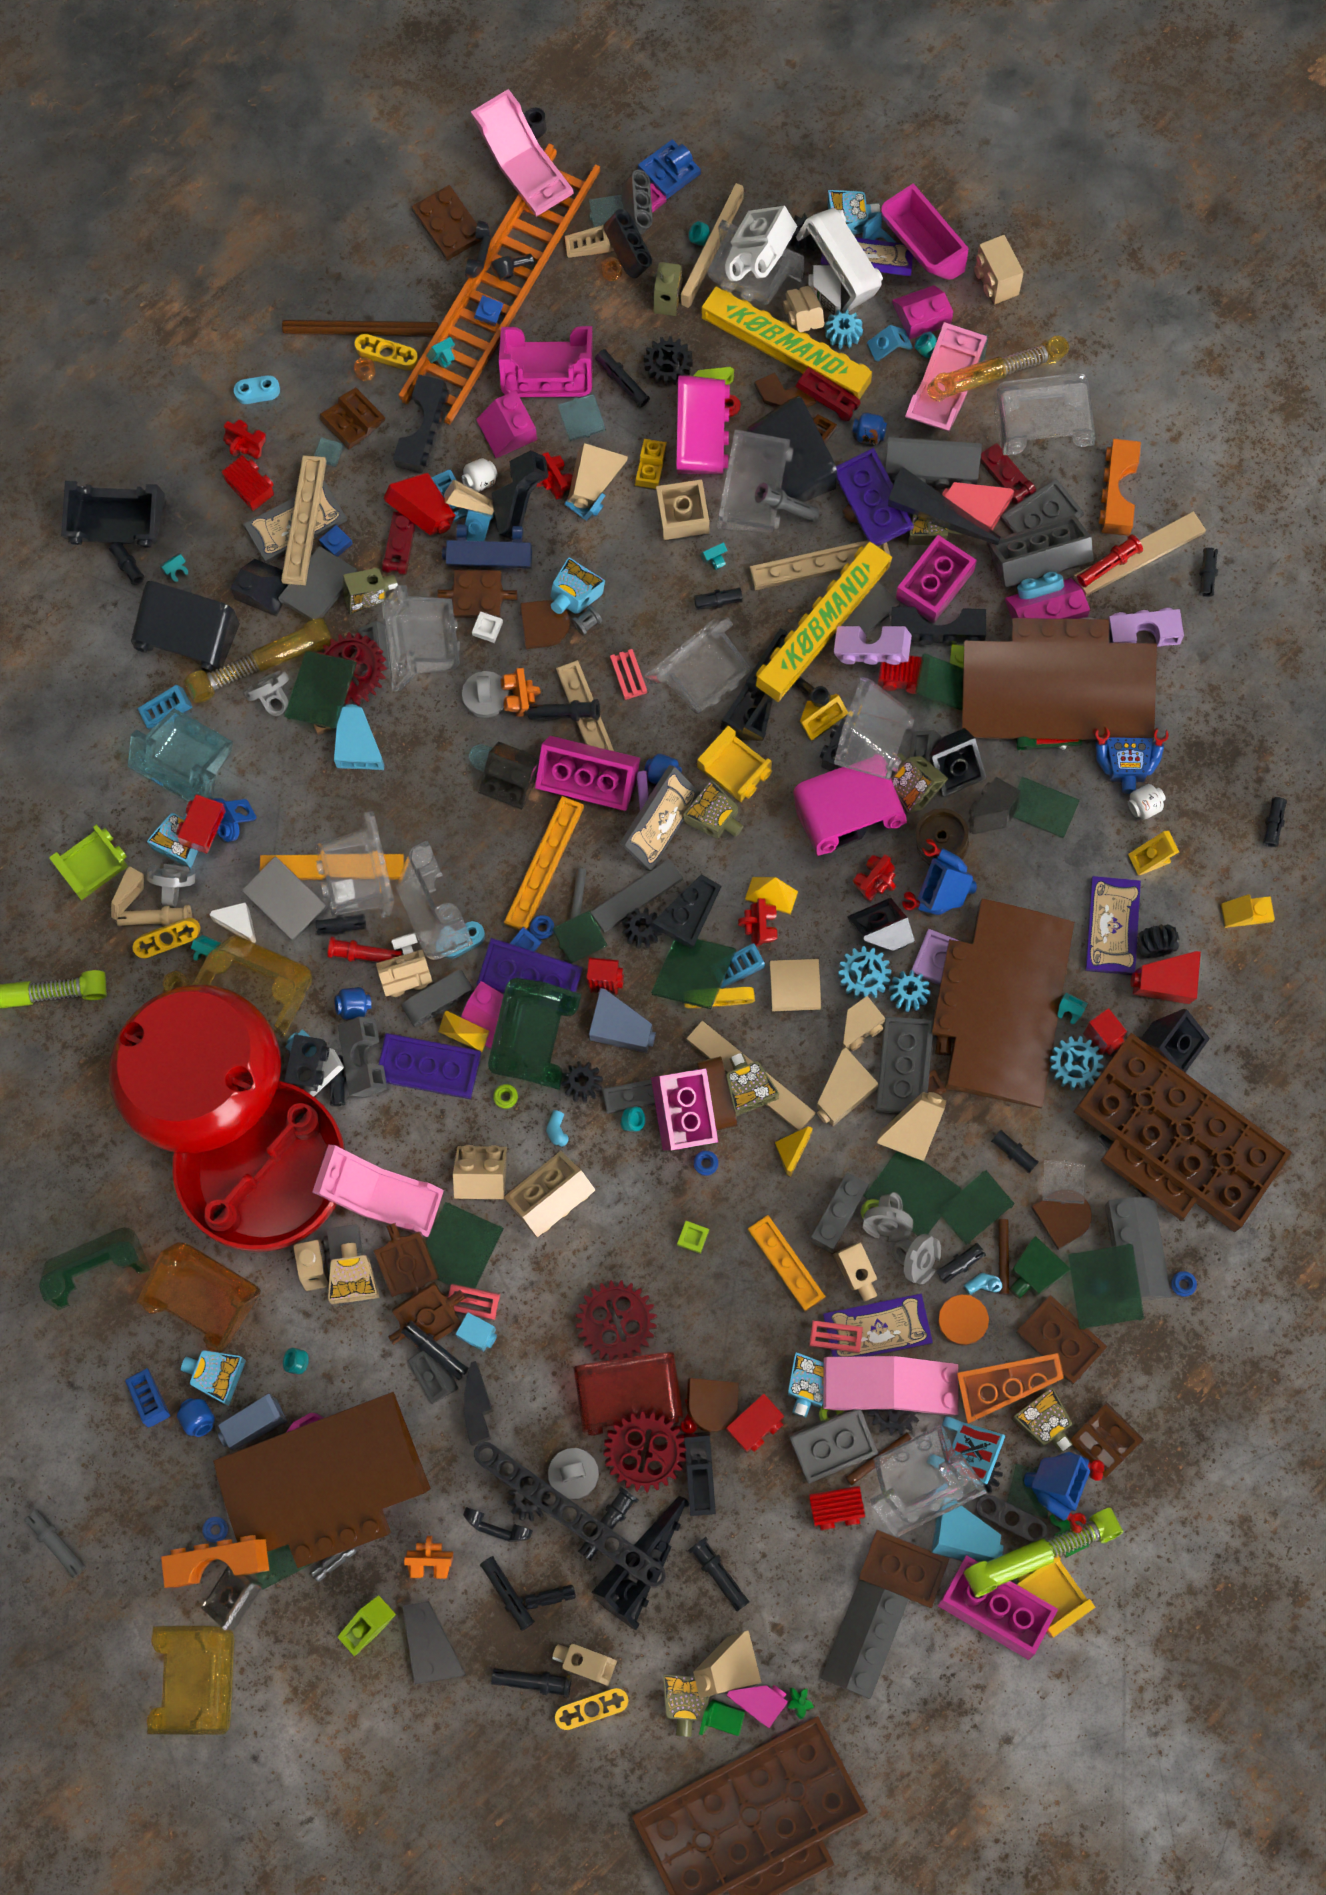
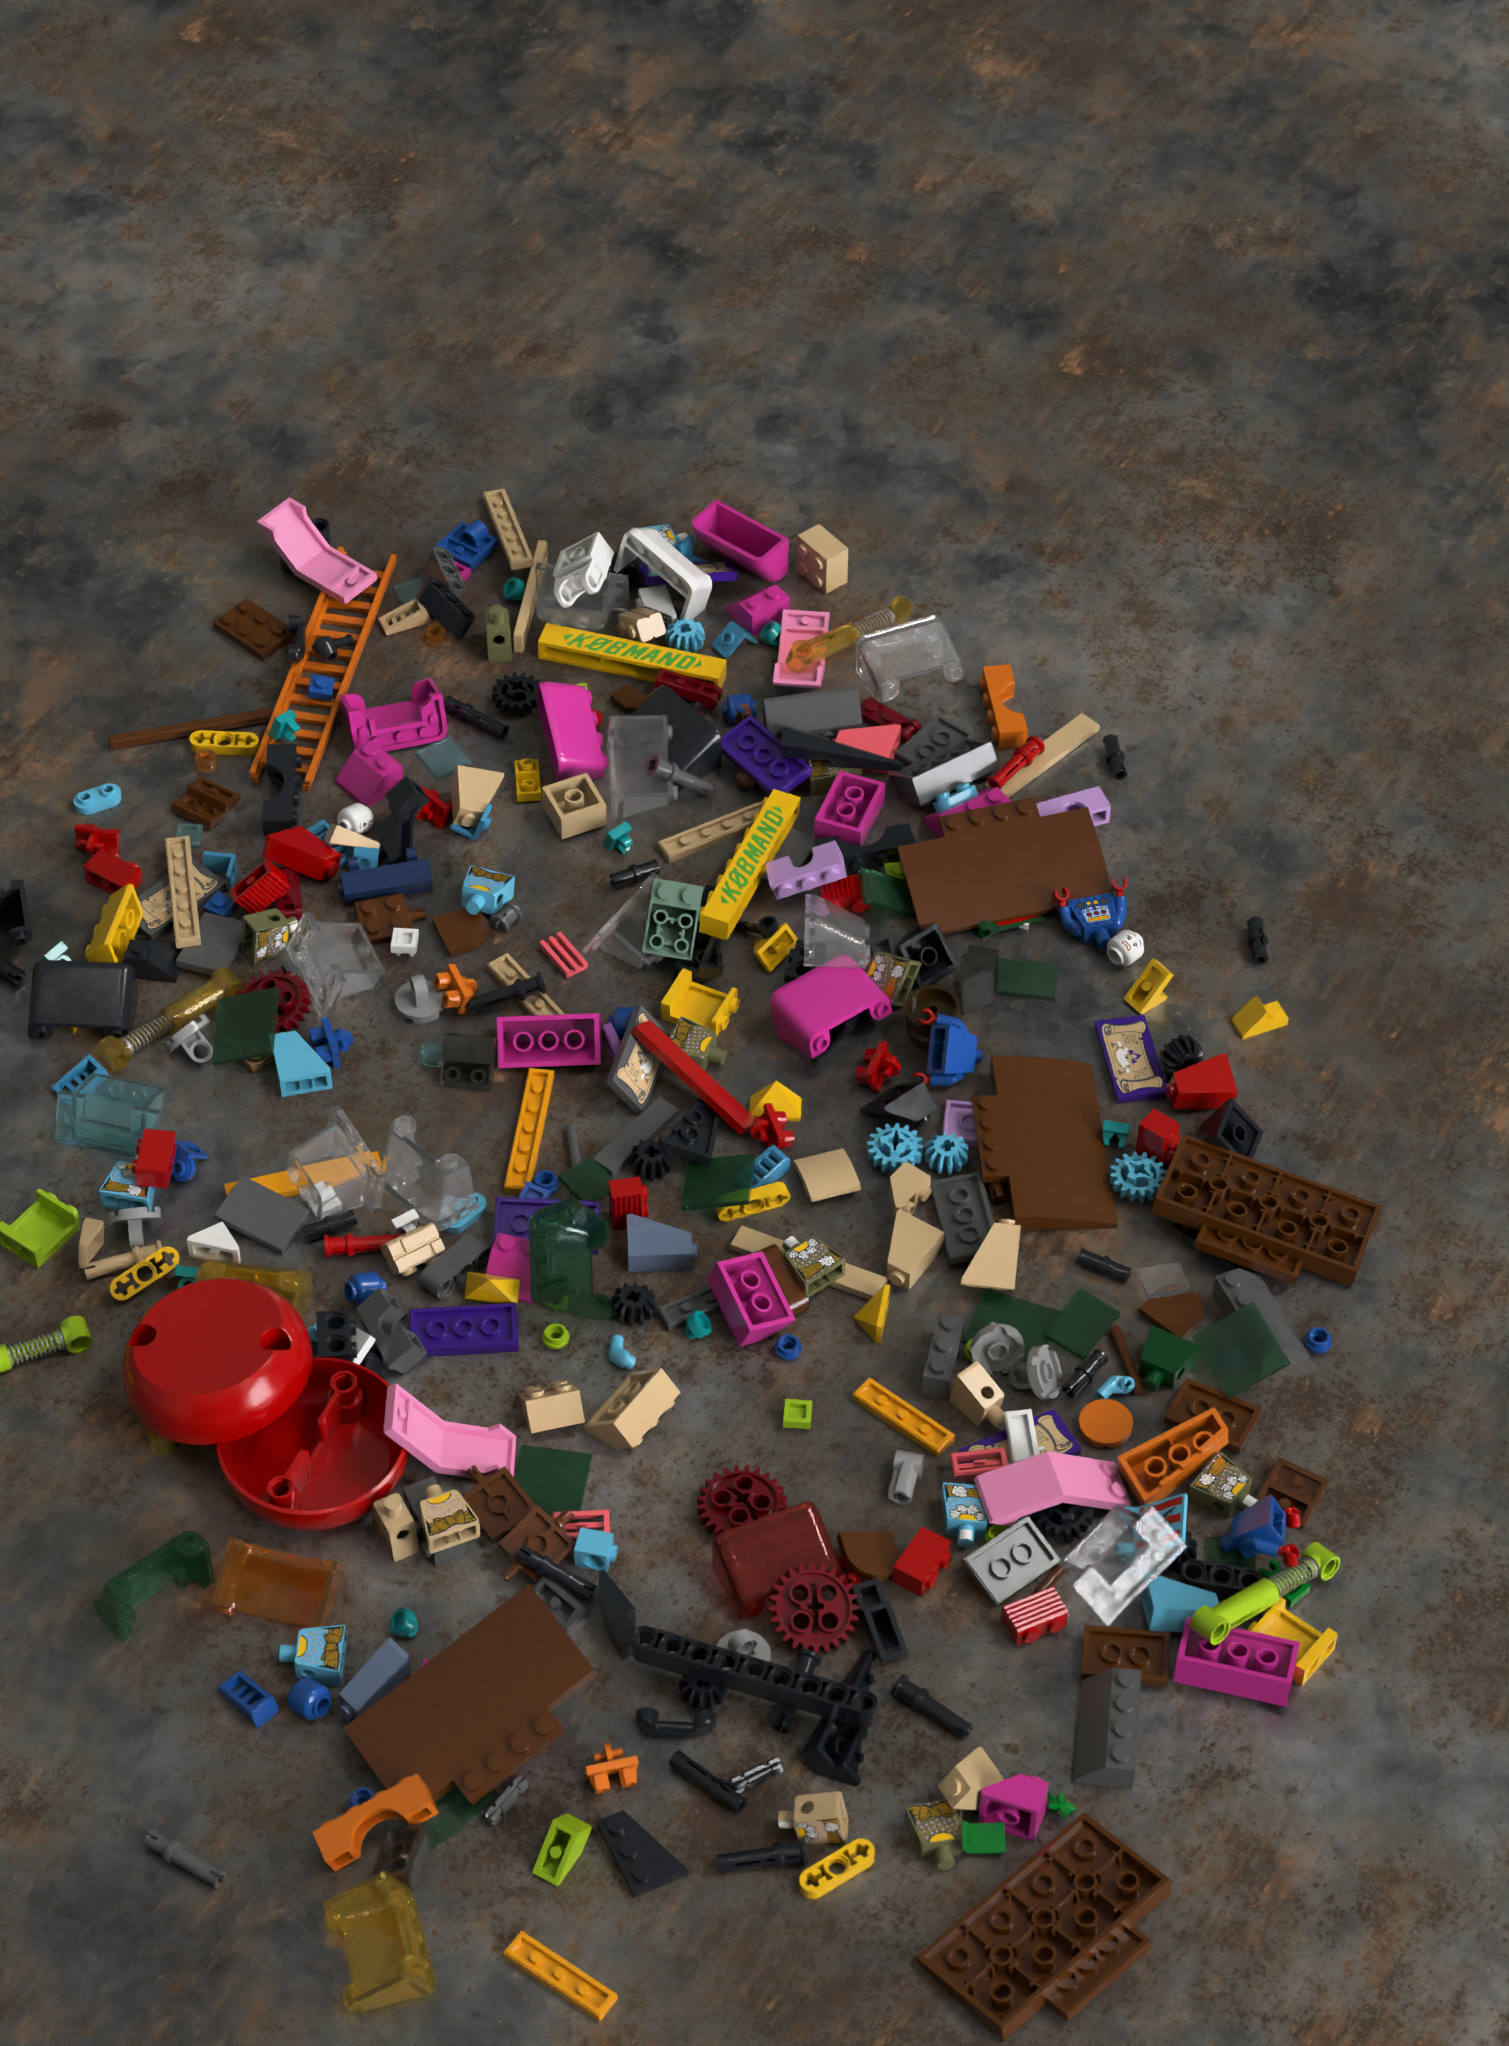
camera: 20 degrees left, 25 degrees down
none -> yellow slope [85,884,144,963]
none -> dark azure bracket [202,851,238,892]
none -> red brick [230,859,290,914]
none -> blue hips [309,1017,354,1068]
none -> tan tile [483,489,534,570]
none -> light orange tile [503,1930,618,2022]
none -> red tile [632,1020,754,1135]
none -> sand green slope [642,878,704,961]
none -> light grey piece [888,1450,925,1506]
none -> white tile [1003,1409,1039,1463]

